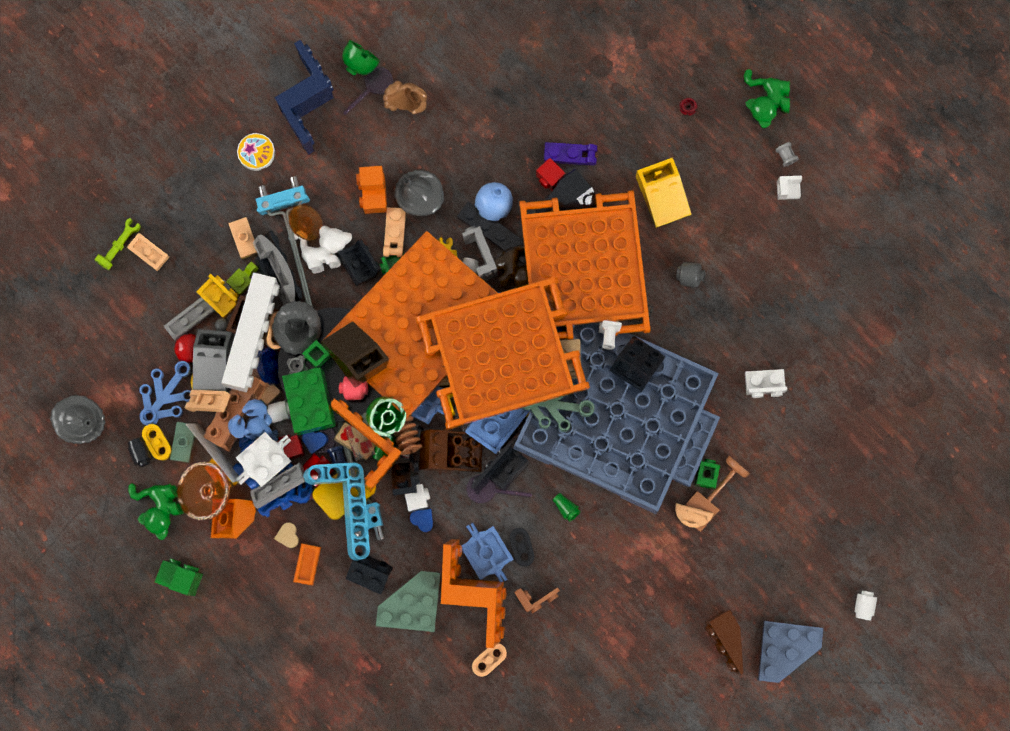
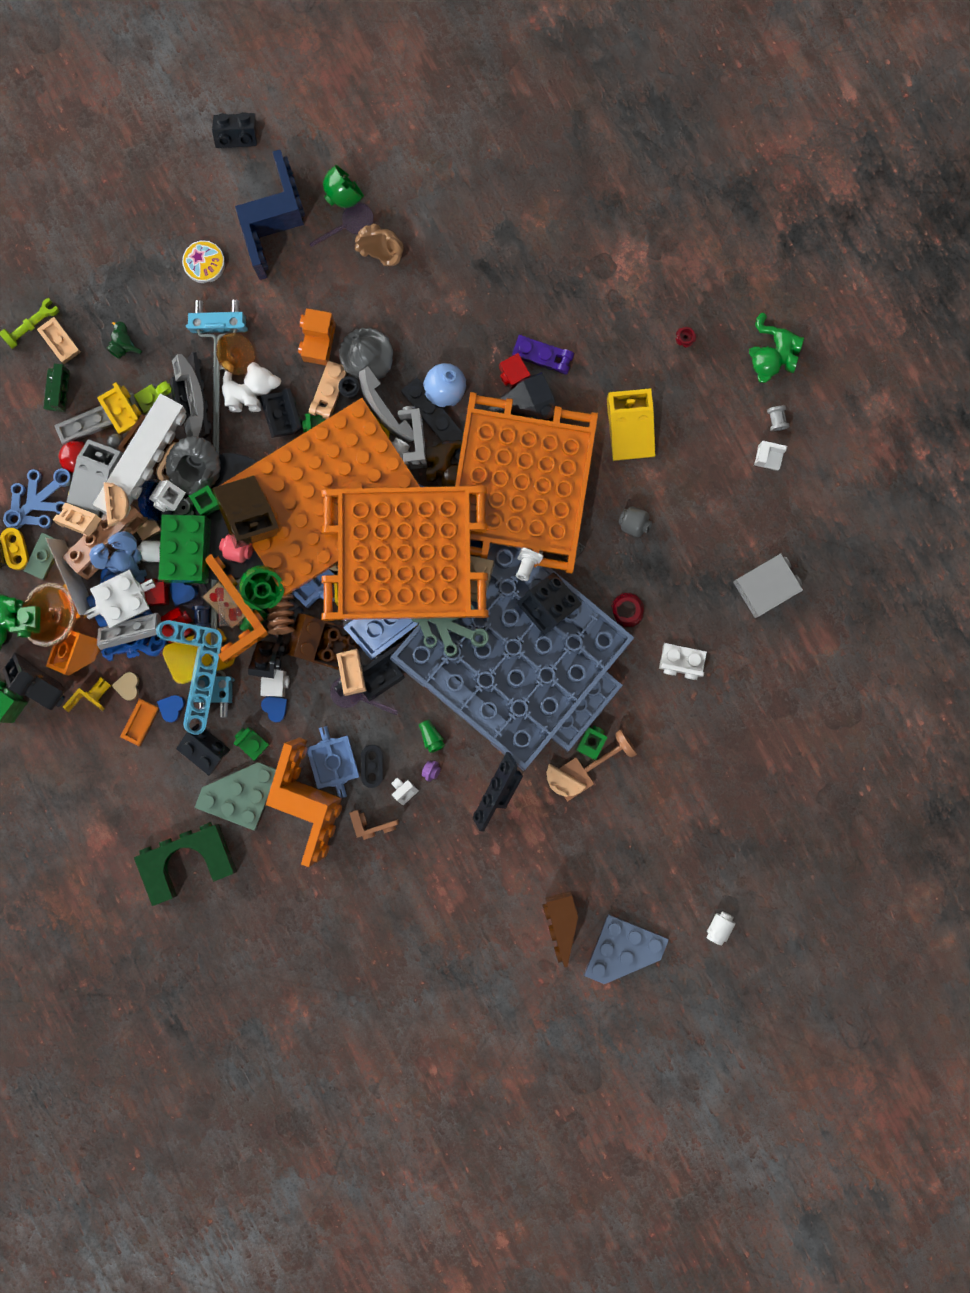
camera: 15 degrees right, 5 degrees up
light nougat plate [228,217,258,259] -> none
light nougat plate [472,643,507,677] -> none
none -> black brick [2,652,66,710]
none -> green bracket [9,606,41,638]
none -> dark green bracket [43,363,70,412]
none -> yellow bracket [63,677,111,712]
none -> light nougat tile [104,482,130,527]
none -> dark green animal [106,322,142,359]
none -> dark green arch [134,822,237,906]
none -> white brick [149,480,186,512]
none -> blue tile [157,695,185,722]
none -> black bracket [212,112,257,148]
none -> green bracket [233,727,269,761]
none -> light nougat tile [336,649,366,696]
none -> black cone [338,376,360,399]
none -> light grey slope [359,366,414,443]
none -> white tile [391,778,419,805]
none -> medium lavender plate [422,761,440,782]
none -> black bracket [473,752,523,832]
none -> dark red piece [611,593,644,627]
none -> light grey brick [733,554,803,618]

